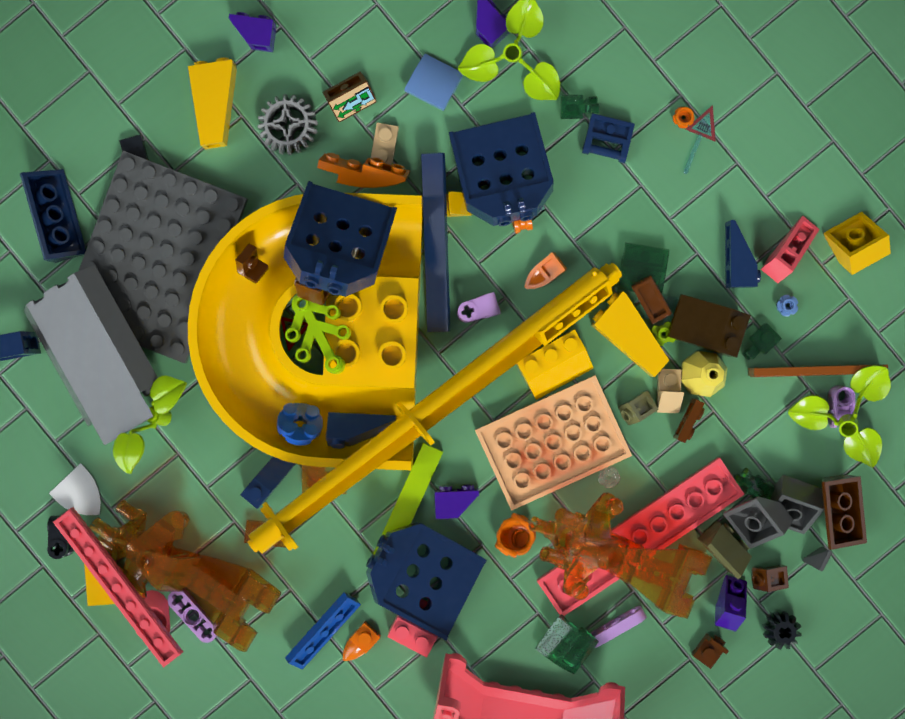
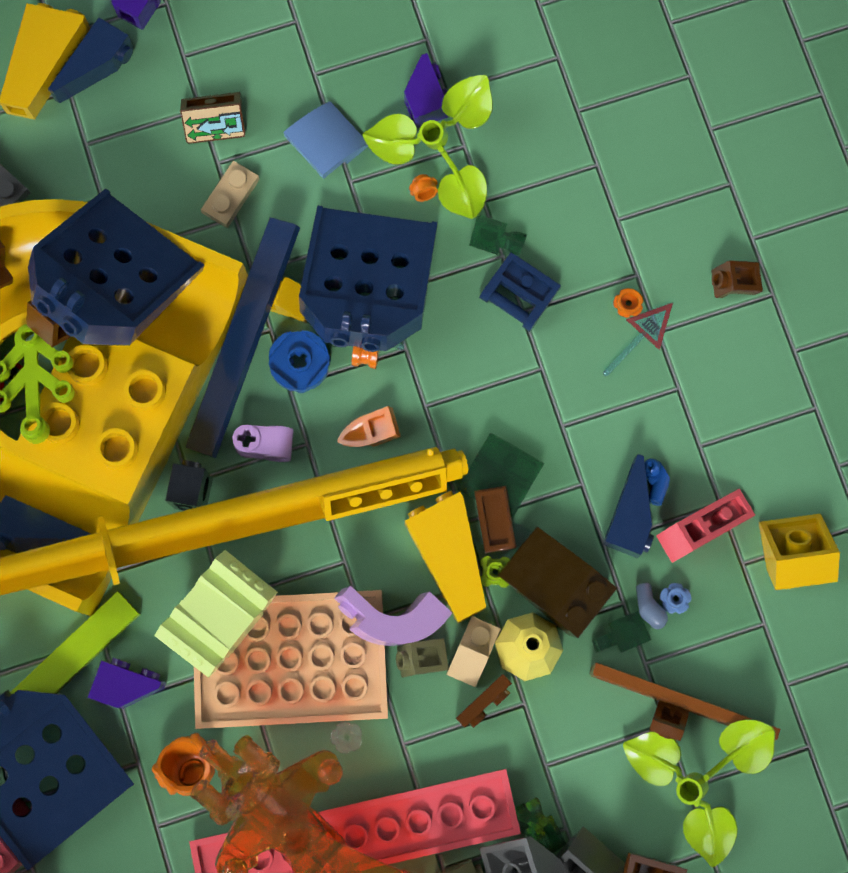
camera: 30 degrees right, 10 degrees down
light grey gear [258,94,318,155] -> none
orange slope [317,153,410,188] -> none
yellow slope [516,330,593,400] -> none
lavender piece [828,385,856,428] -> none
none -> dark blue slope [48,18,134,103]
none -> yellowish green slope [155,550,278,678]
none -> black brick [165,460,213,511]
none -> blue plate [269,330,331,393]
none -> lavender arch [334,586,452,646]
none -> orange plate [409,174,438,202]
none -> sand blue arm [636,583,668,629]
none -> blue arm [645,458,670,506]
none -> reddish brown bracket [649,700,690,741]
none -> reddish brown bracket [711,260,763,298]

